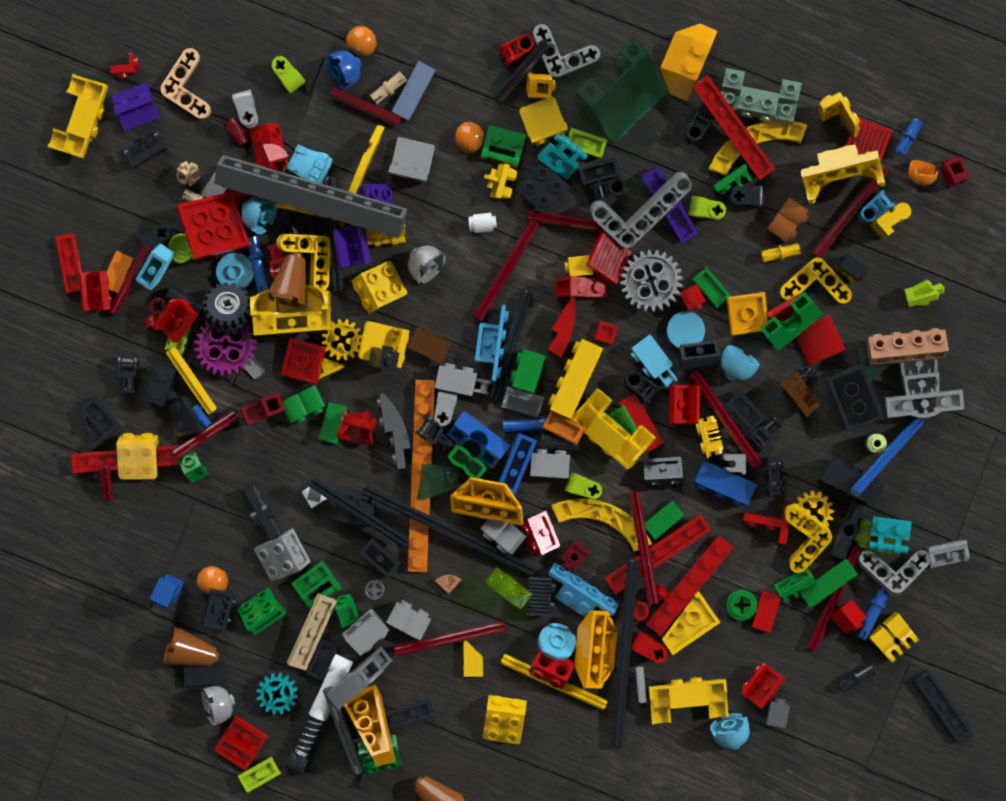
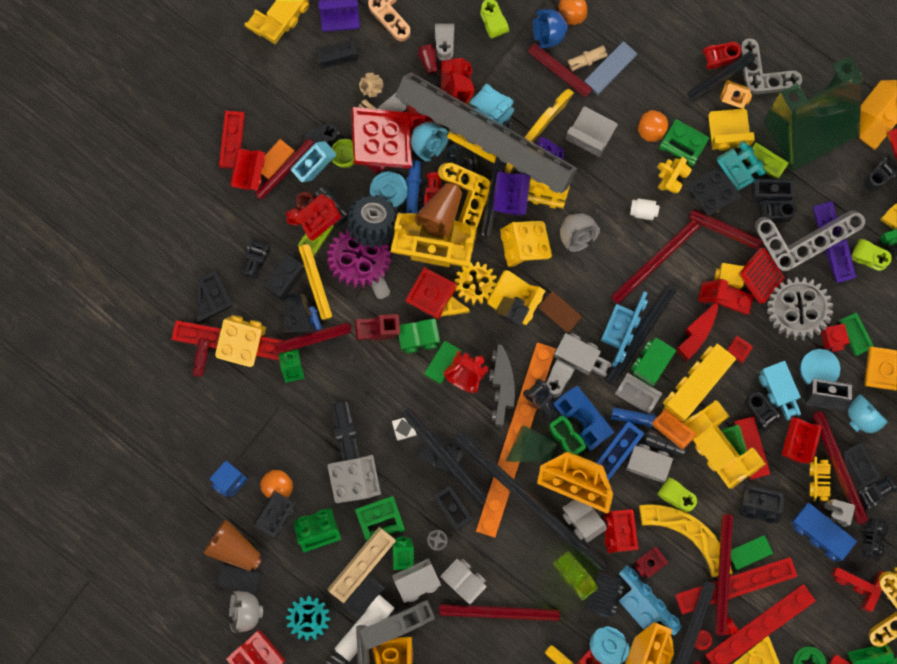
camera: 20 degrees right, 10 degrees down
nougat tile [435,574,462,594] -> none
yellow tile [464,640,483,677] -> none

